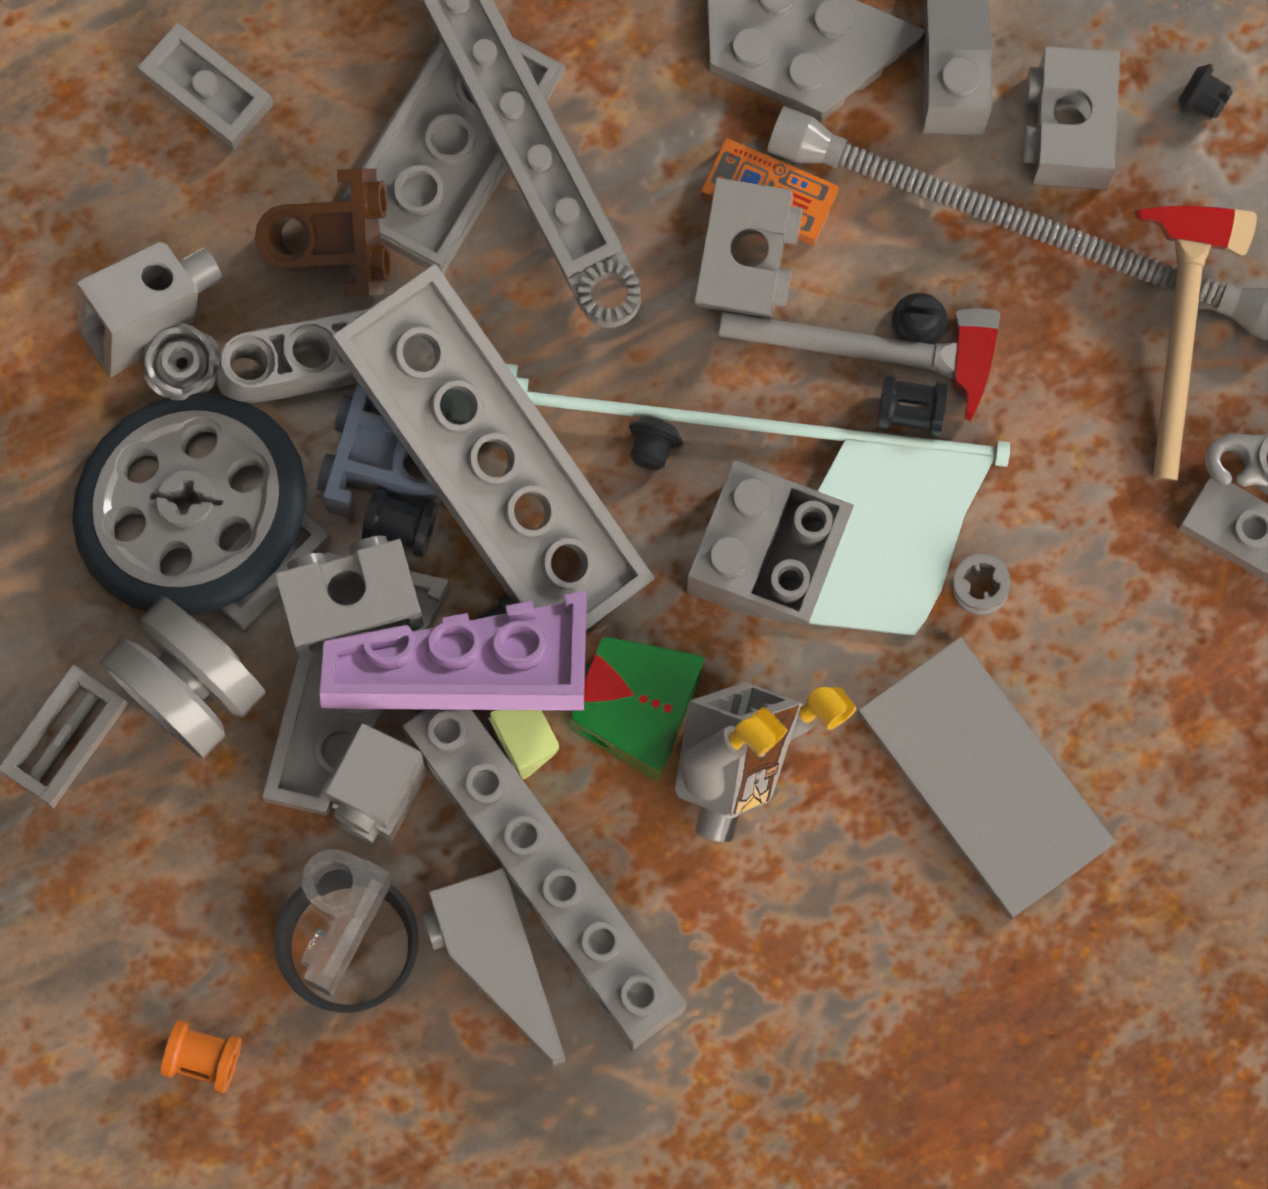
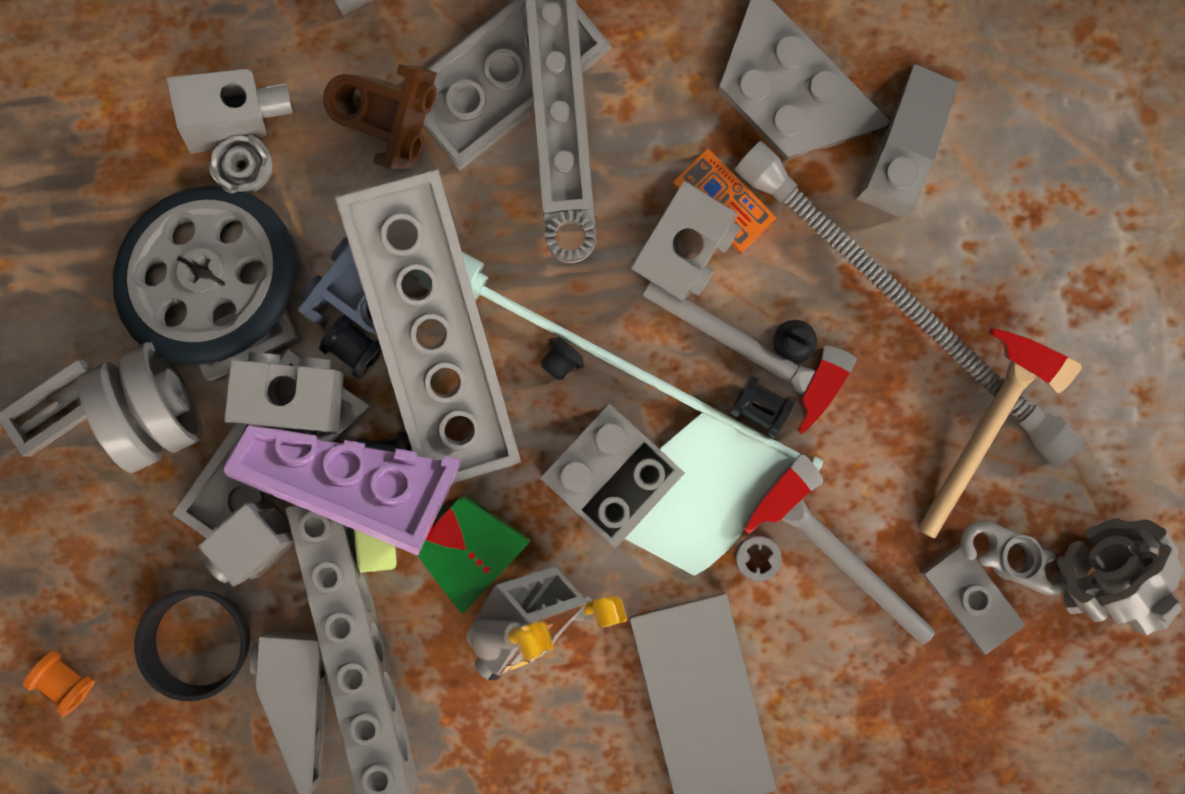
camera: 30 degrees right, 10 degrees up
light grey beam [217,309,369,404] -> none
clear plate [301,849,393,997] -> none
light grey brick [1023,46,1120,189] -> none
black piece [1178,64,1233,119] -> none
none -> light grey piece [743,454,936,645]

